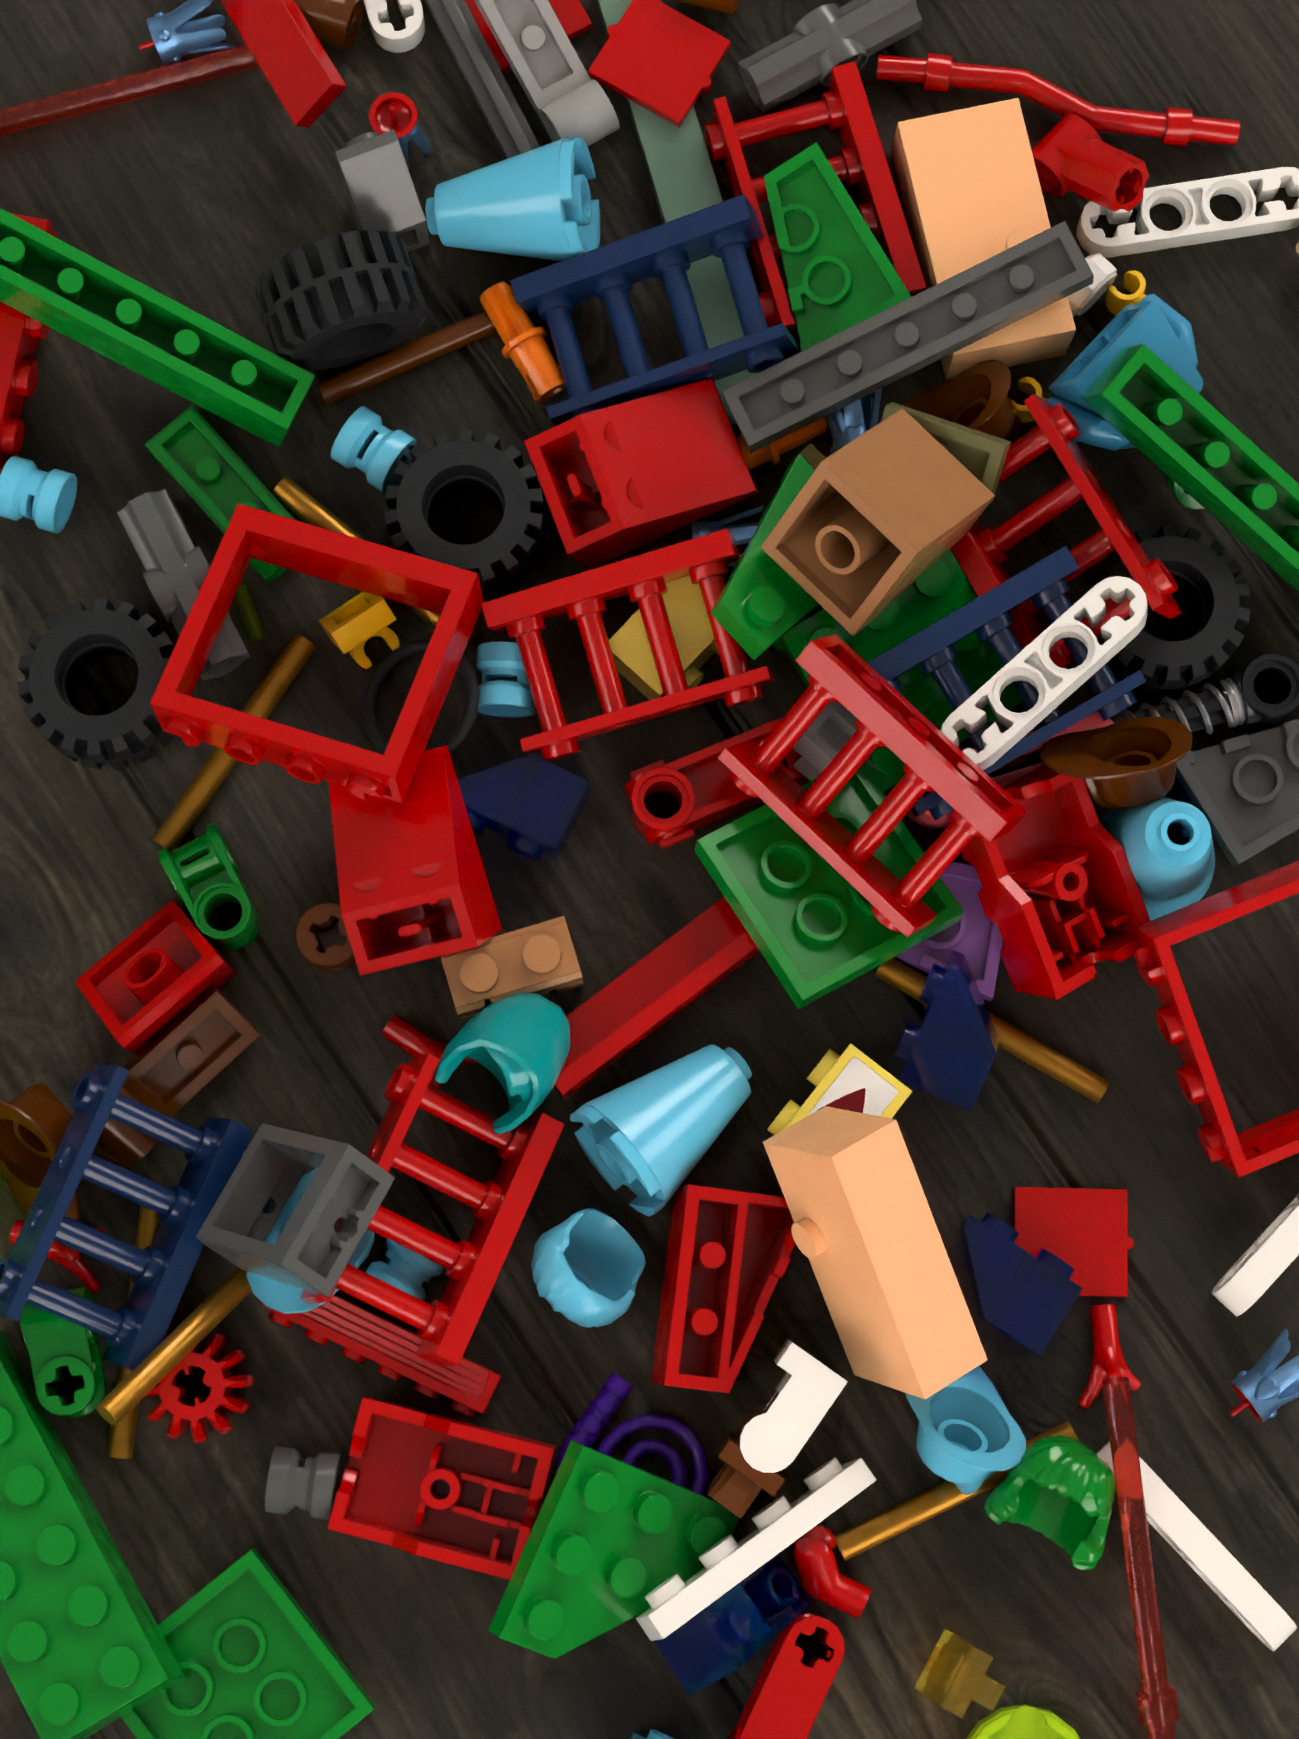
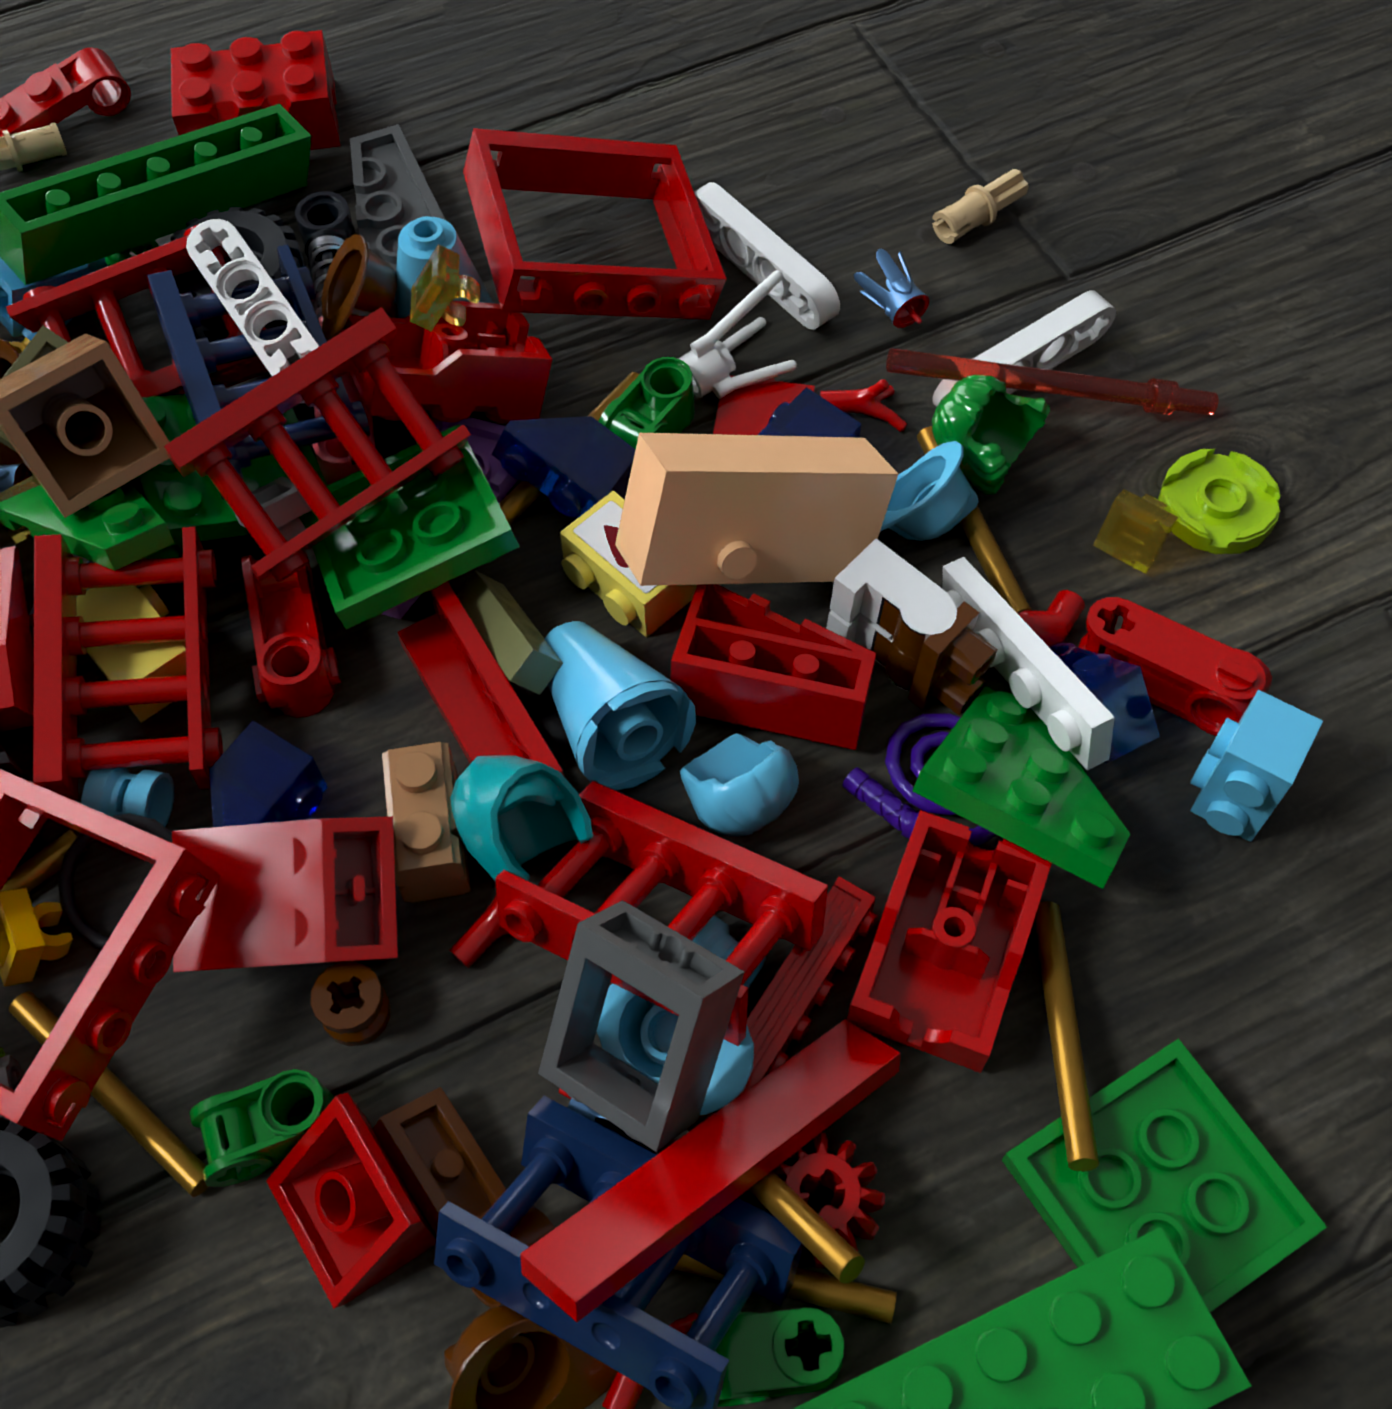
camera: 80 degrees left, 20 degrees down
dark grey wheel [265,1446,342,1520] -> none
none -> clear yellow tile [410,244,480,331]
none -> olive piece [457,570,563,695]
none -> red tile [520,1019,901,1322]
none -> green piece [596,357,695,456]
none -> white plant [678,270,797,399]
none -> pearl gold bar [1034,902,1099,1171]

